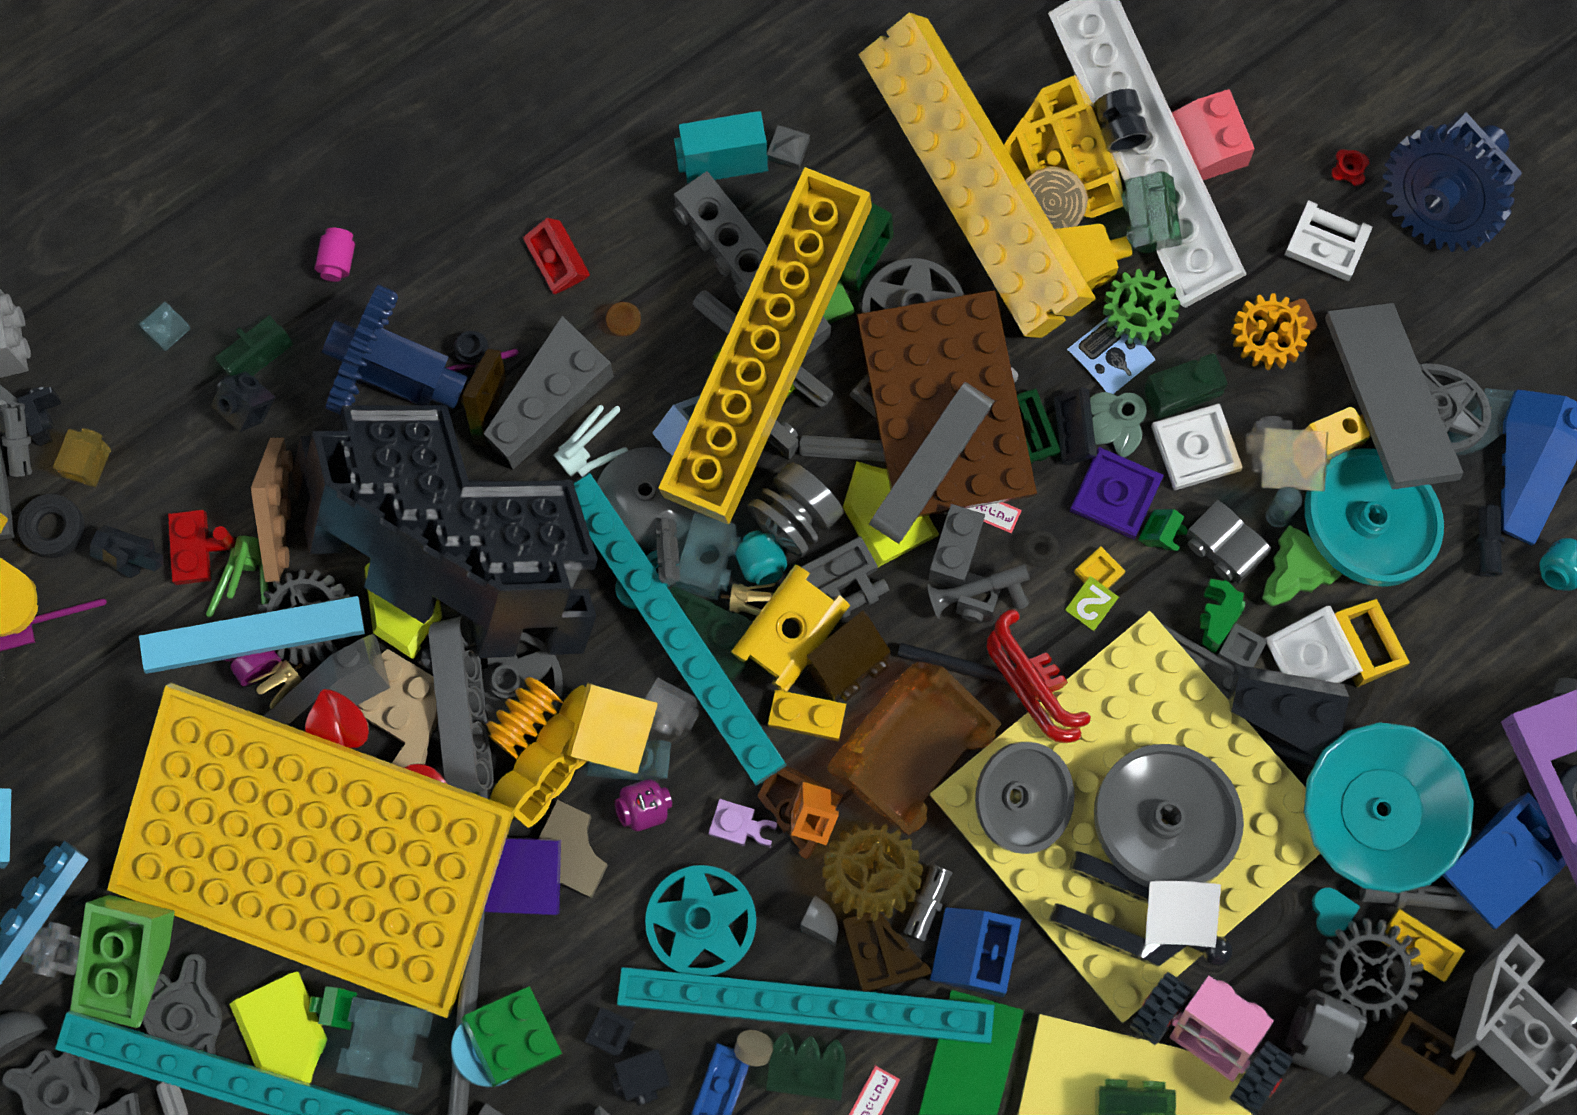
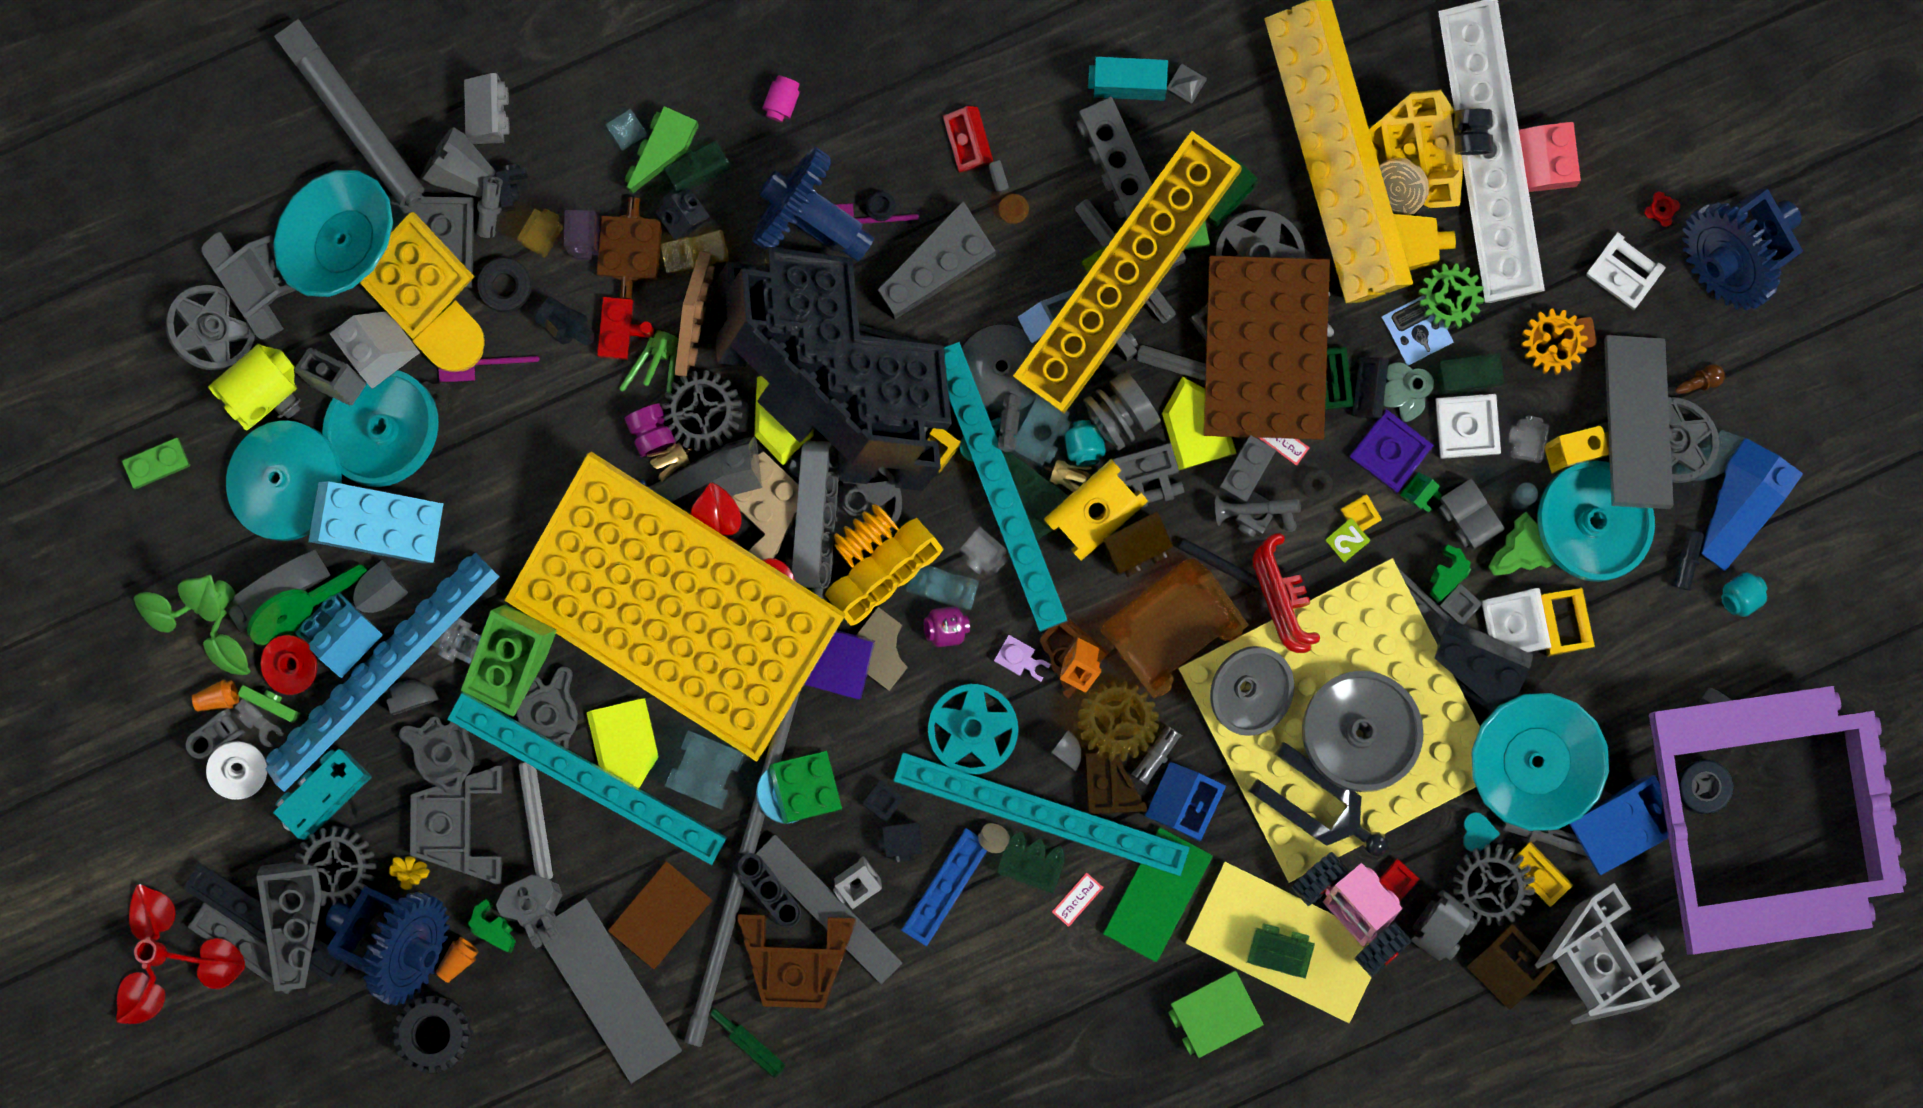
camera: 15 degrees right, 10 degrees up
medium azure tile [139,596,365,674] -> none
green tile [308,986,357,1030] -> none
dark brown wing [461,349,506,447] -> none
light aqua plant [553,405,628,477] -> none
yellow tile [566,683,658,774] -> none
yellow plate [768,689,846,741] -> none
dark grey beam [869,382,995,544] -> none
clear green brick [1122,171,1182,253] -> none
white sticker [1145,881,1221,948] -> none
clear yellow piece [1260,428,1330,491] -> none
none -> clear purple brick [564,210,600,260]
none -> reddish brown plate [597,197,662,299]
none -> bright green slope [625,106,699,193]
none -> clear yellow slope [660,230,729,273]
none -> yellow panel [927,428,961,473]
none -> dark grey tile [989,160,1009,196]
none -> red tile [1379,859,1420,901]
none -> reddish brown bar [1675,364,1725,394]

